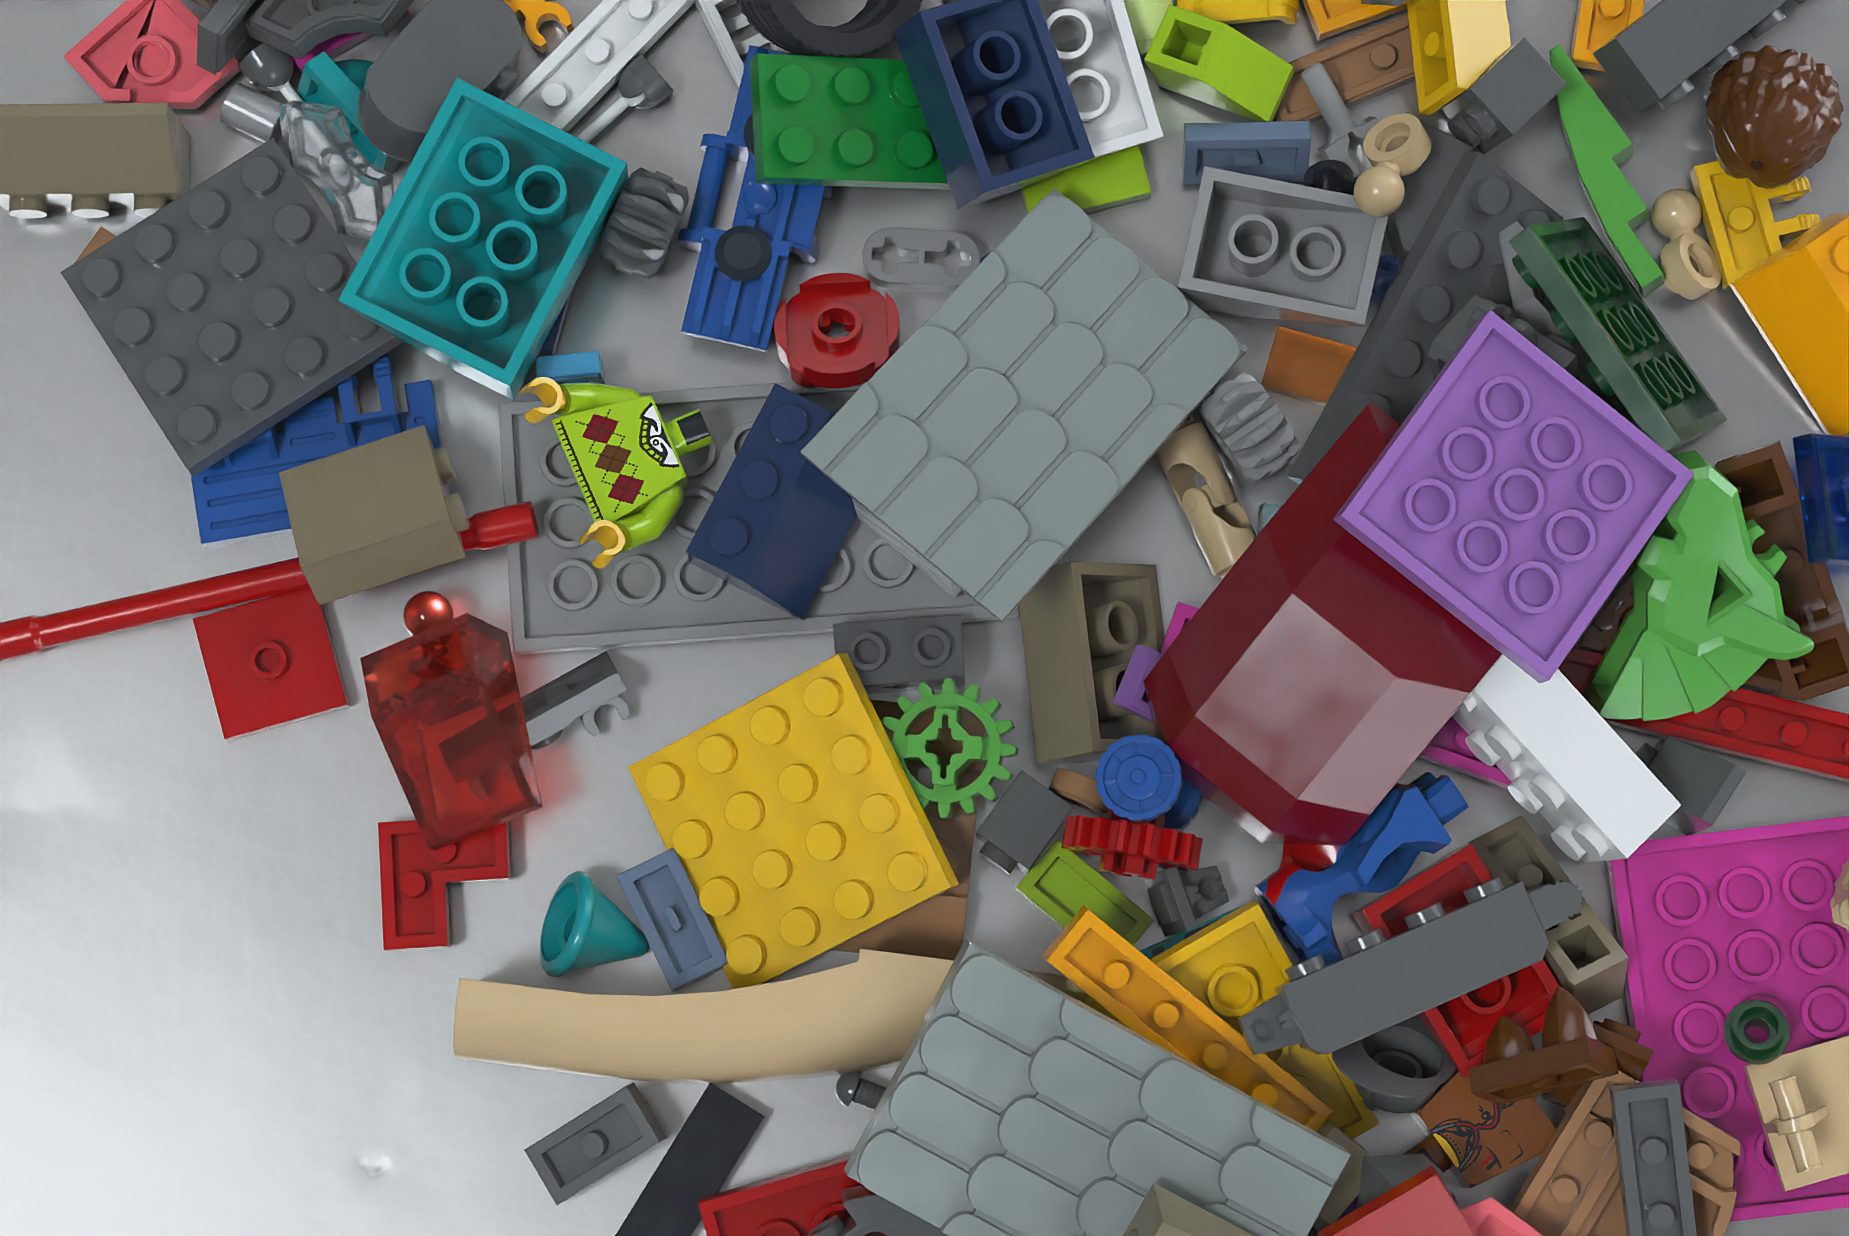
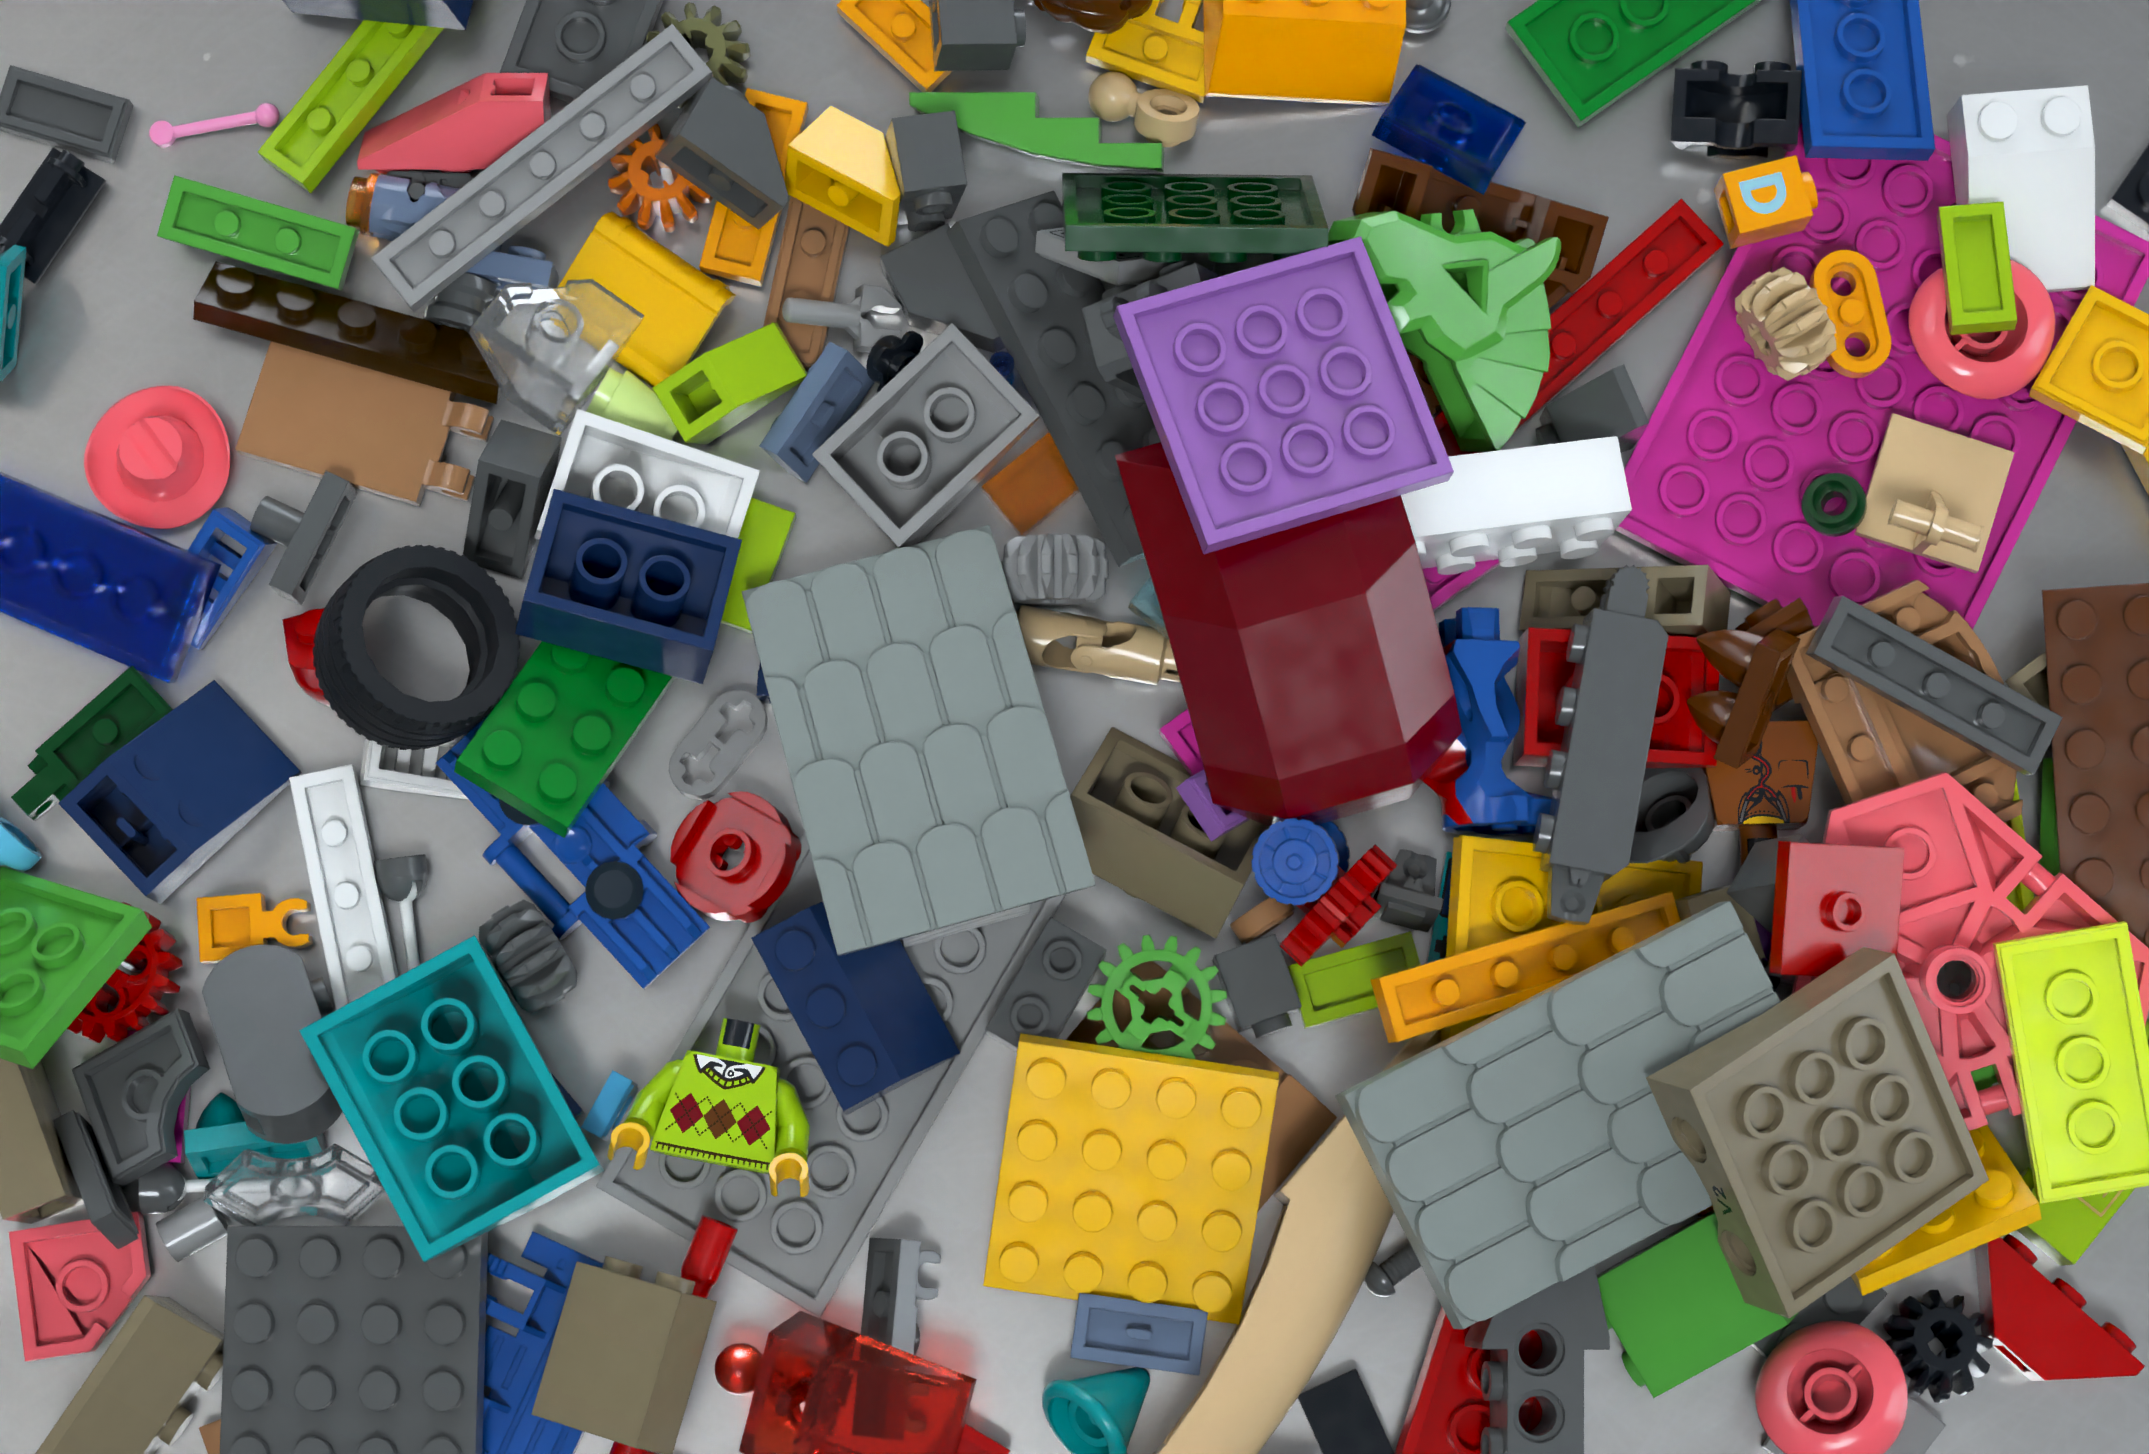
camera: 60 degrees left, 0 degrees up
tan plate [1354,113,1432,217] -> none

